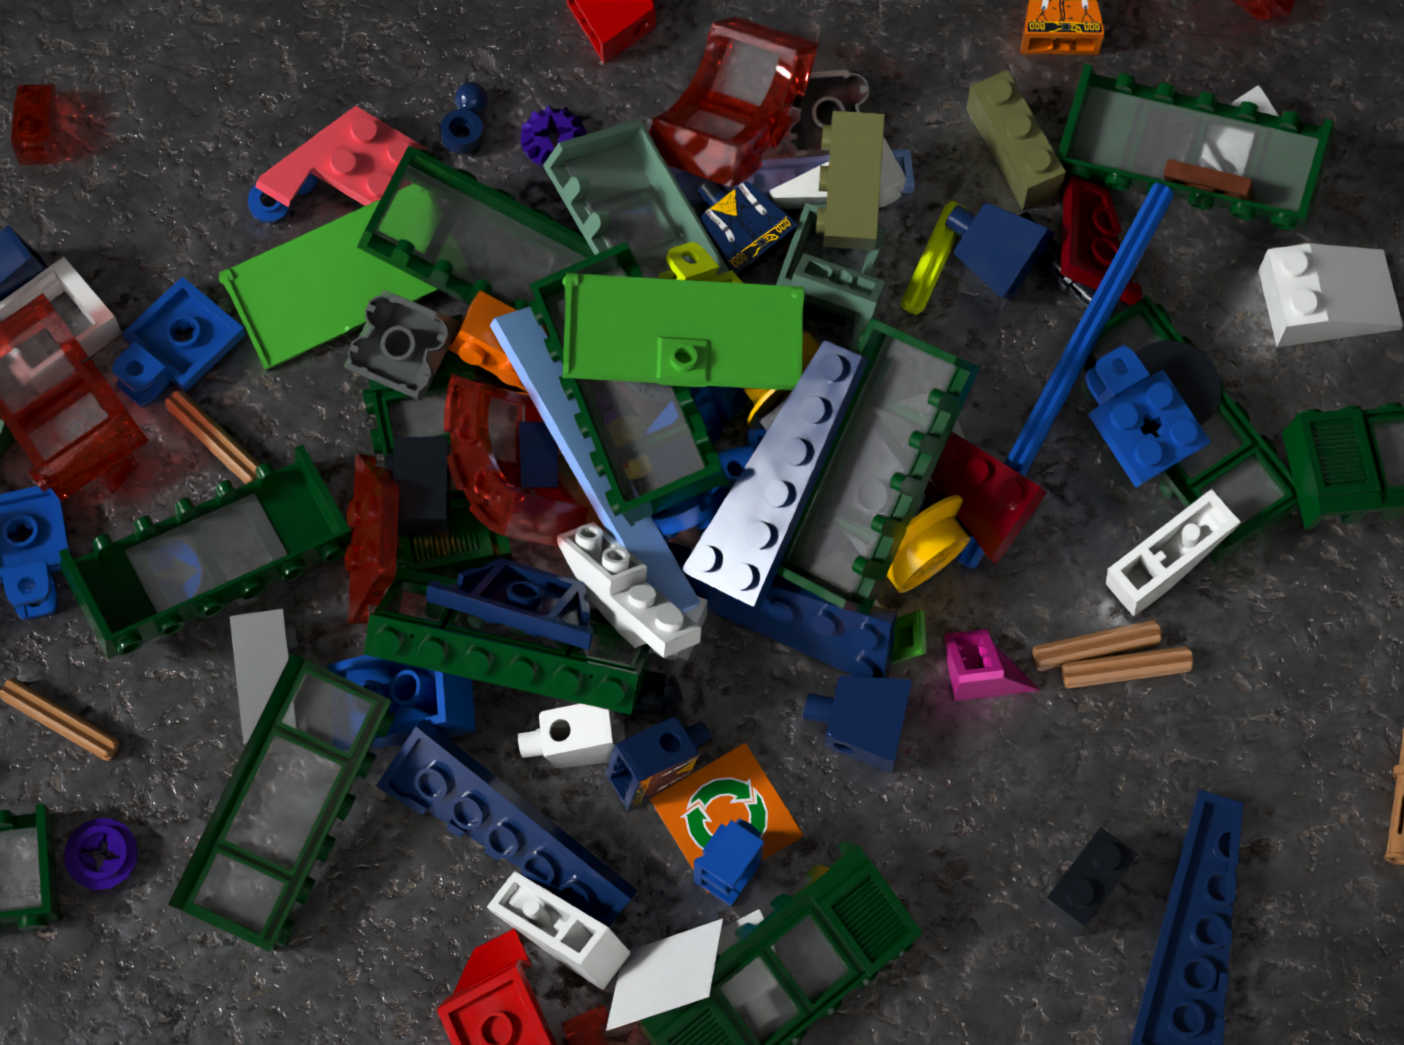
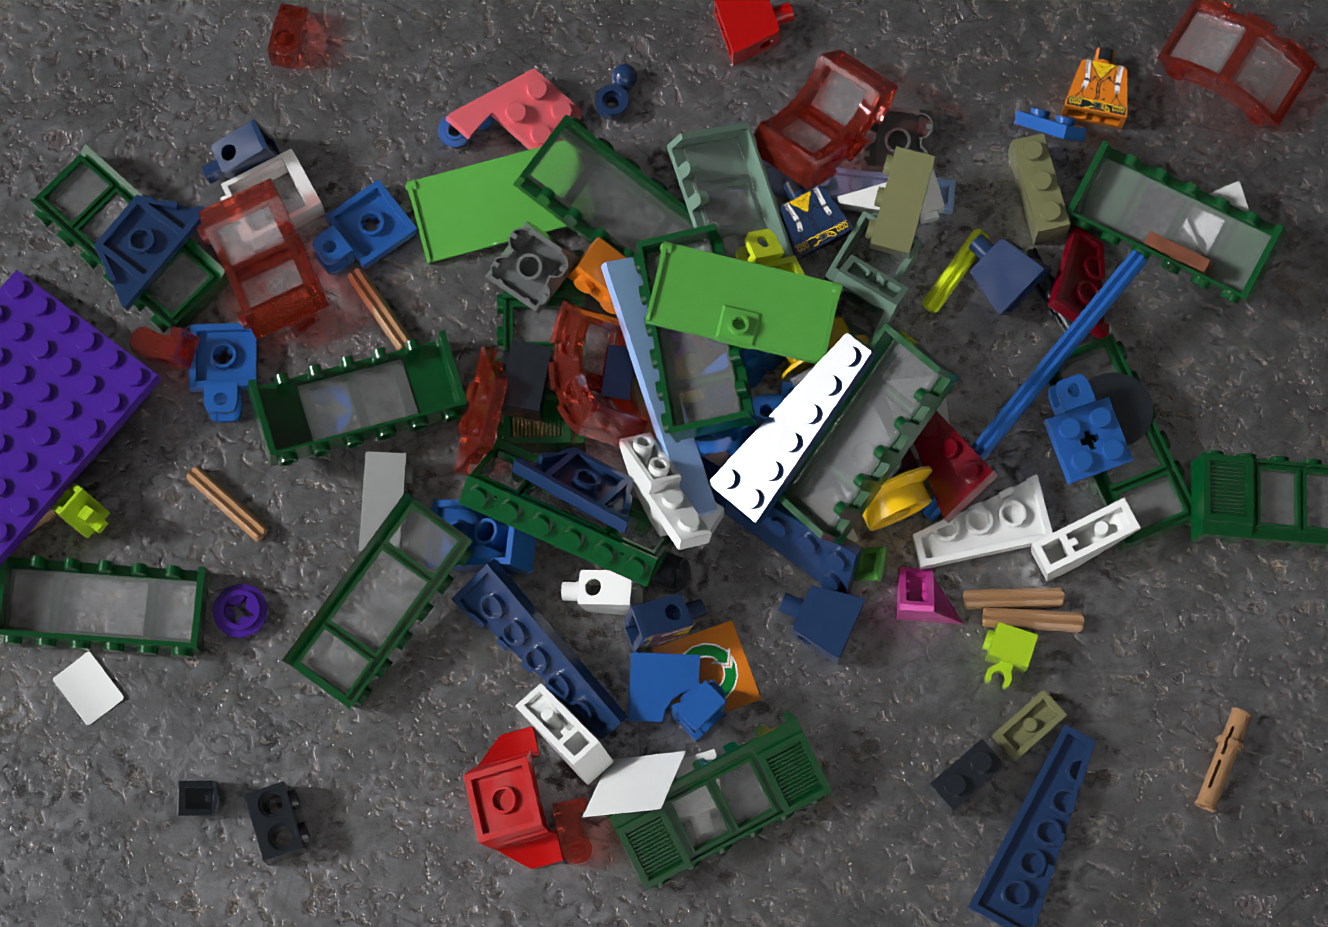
camera: 15 degrees right, 5 degrees up
dark purple gear [520,105,587,167] -> none
white slope [1258,243,1403,347] -> none
none -> blue tile [628,652,700,724]
none -> white wing [912,474,1053,570]
none -> lime brick [982,622,1038,690]
none -> olive plate [992,689,1067,762]
none -> blue plate [1014,107,1087,141]

